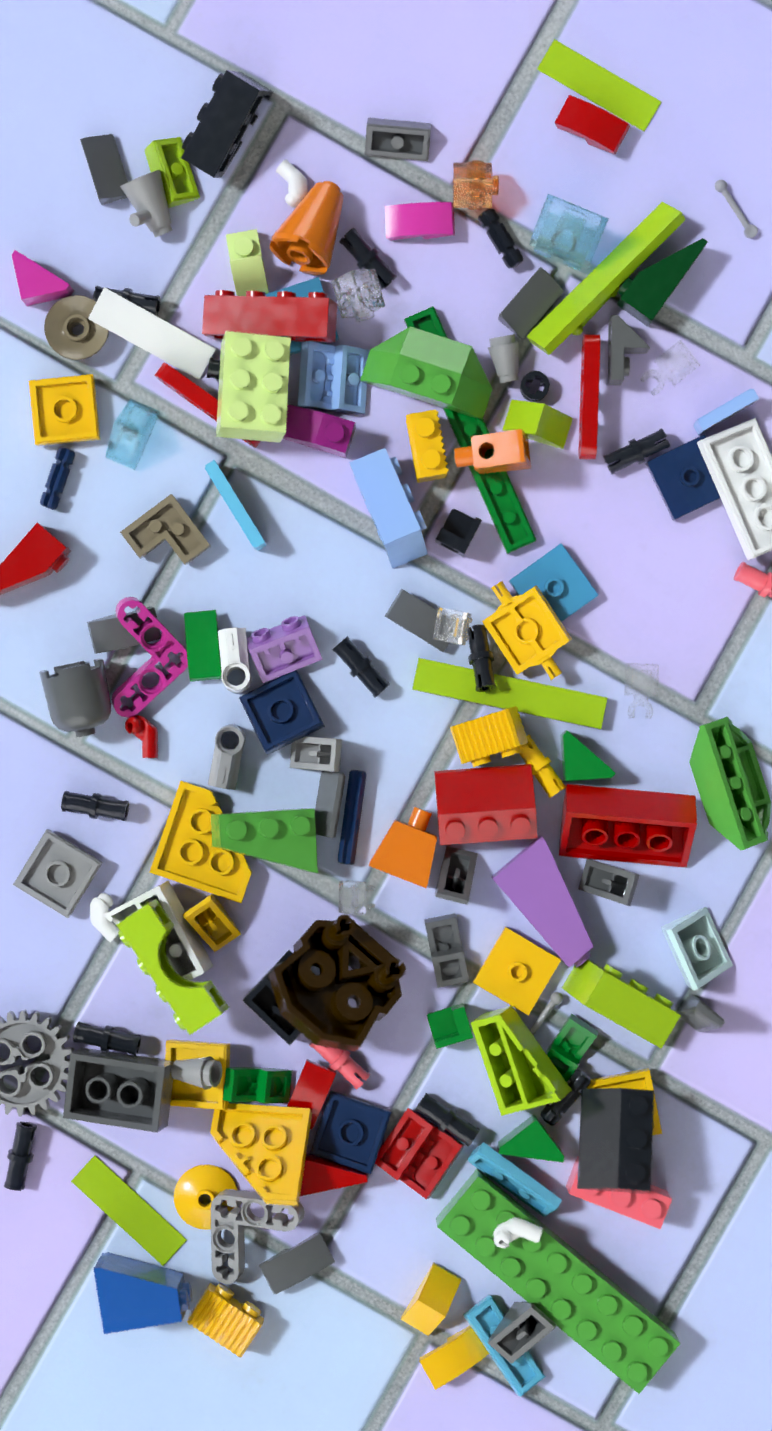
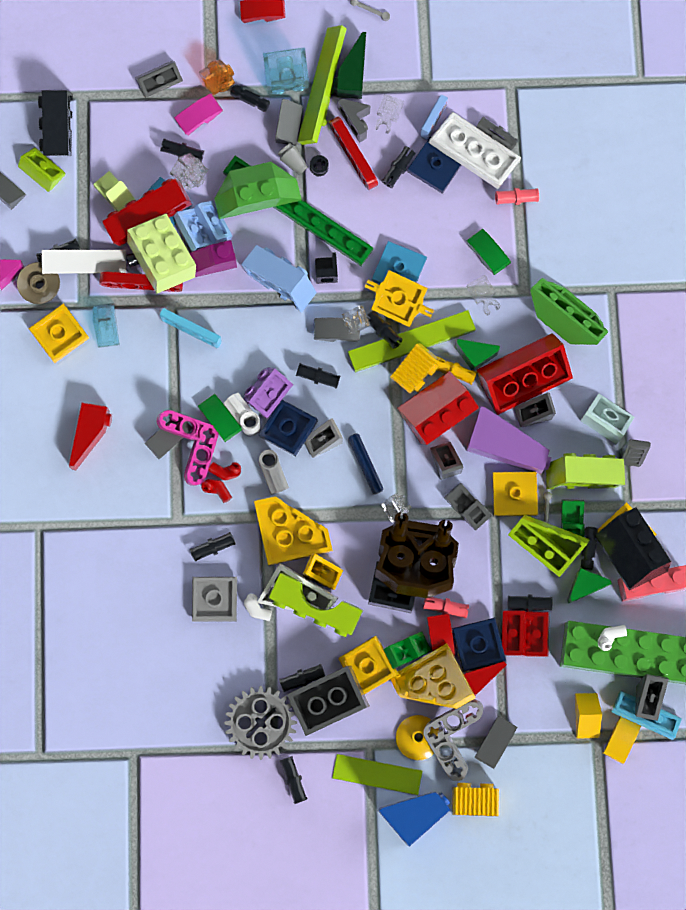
camera: 40 degrees left, 10 degrees down
dark grey cylinder [39,659,111,737] -> none
dark blue axle [40,447,75,510] -> none
light grey piece [120,170,172,237] -> none
dark tan plate [120,494,211,565] -> none
light grey cone [171,1057,222,1090] -> none
bright green wedge [211,808,318,874] -> none
orange cone [269,181,344,275] -> none
white arm [276,159,308,208] -> none
dark grey slope [315,771,346,838] -> none
orange torso [369,807,437,888] -> none
yellow brick [406,410,449,483] -> none
green panel [427,1003,473,1049] -> none
torso [454,429,531,474] -> none
medium azure tile [467,1142,562,1217] -> none
lime slope [502,400,573,449] -> none
none -> red arm [208,462,241,481]
none -> green slope [466,228,511,275]

